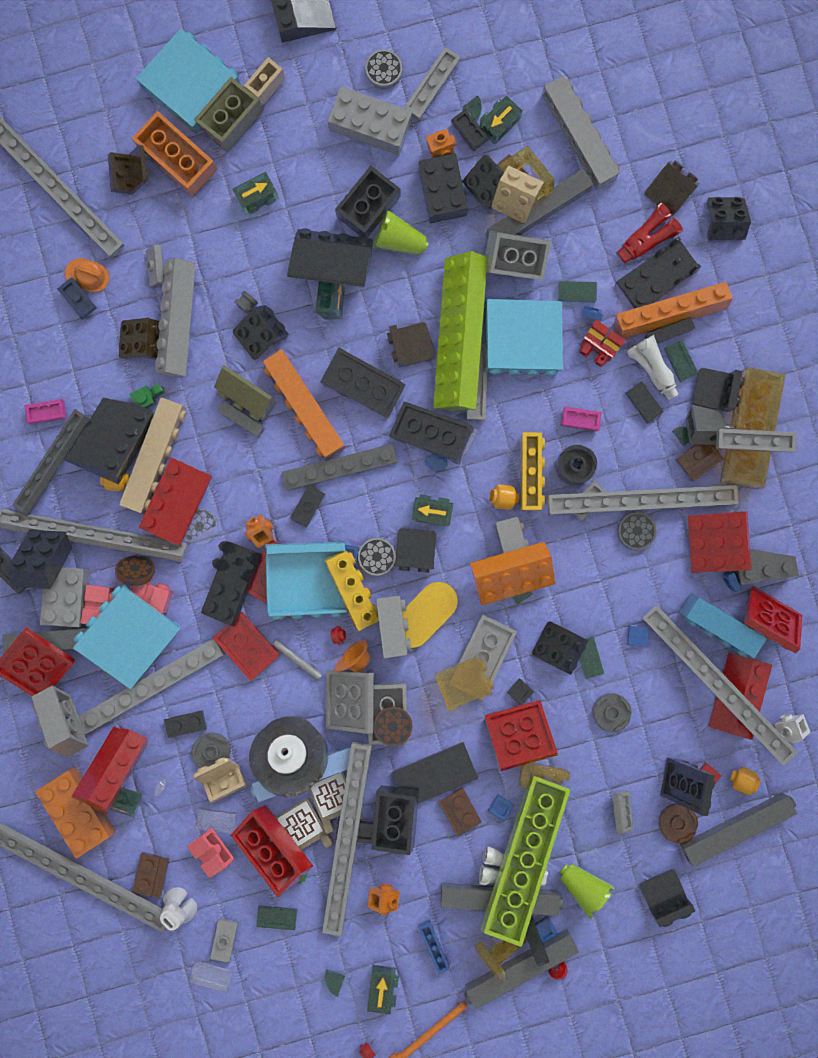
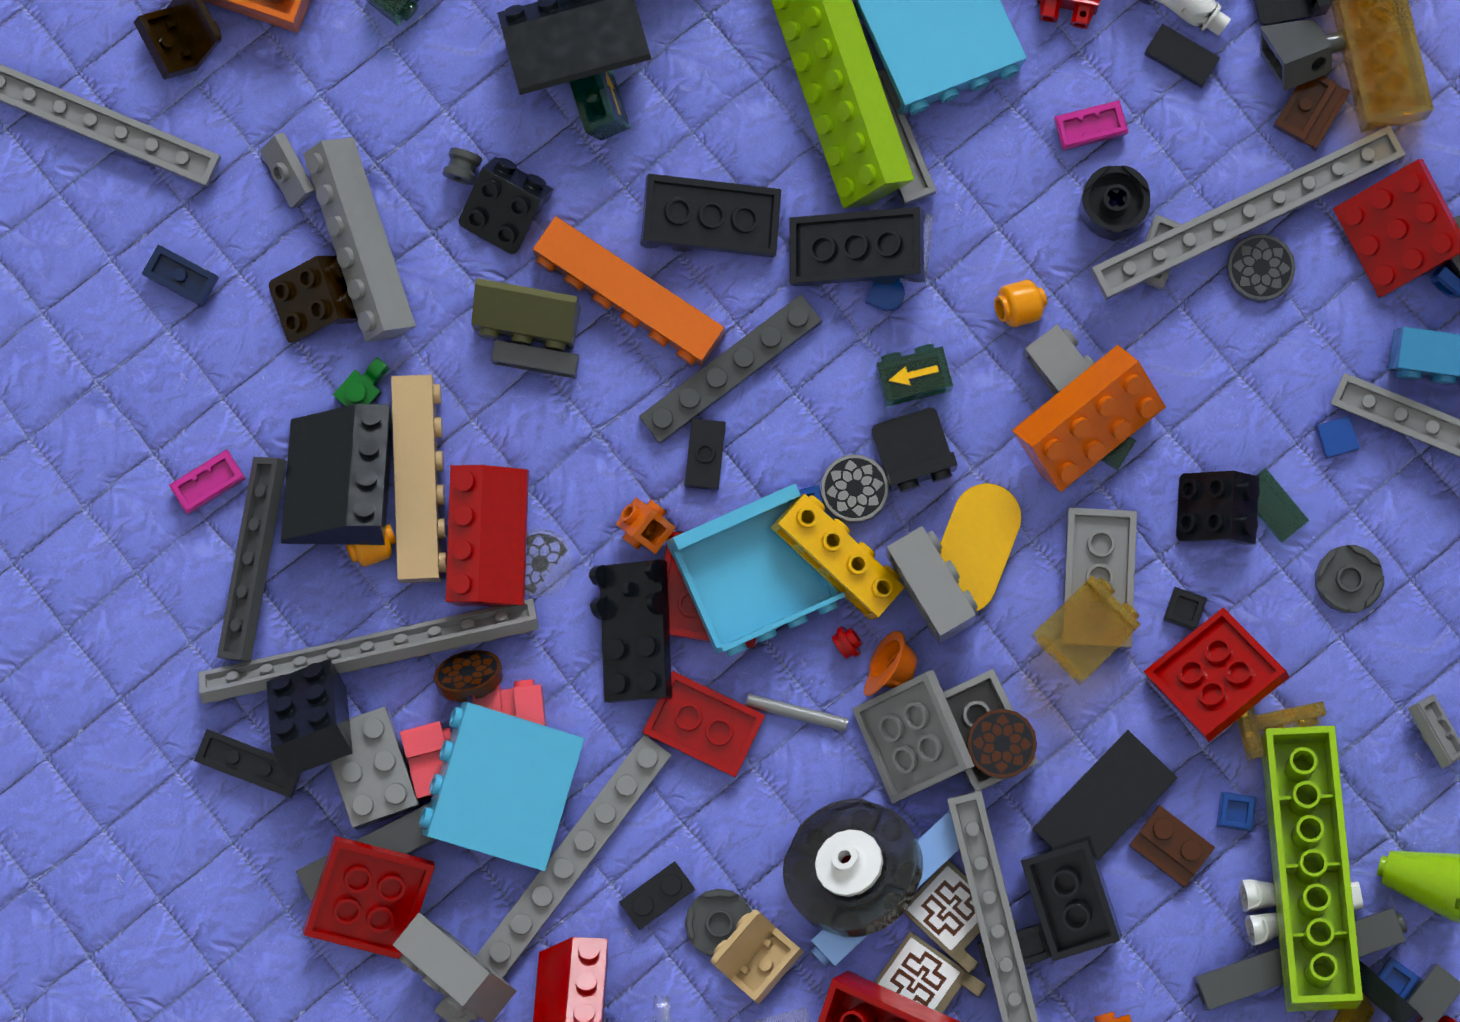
camera: 15 degrees left, 5 degrees down
orange piece [65,258,110,292] -> none
dark brown bracket [386,322,435,368] -> none
yellow brick [520,432,545,511] -> none
tile [672,427,690,446] -> none
light grey plate [716,429,796,453] -> none

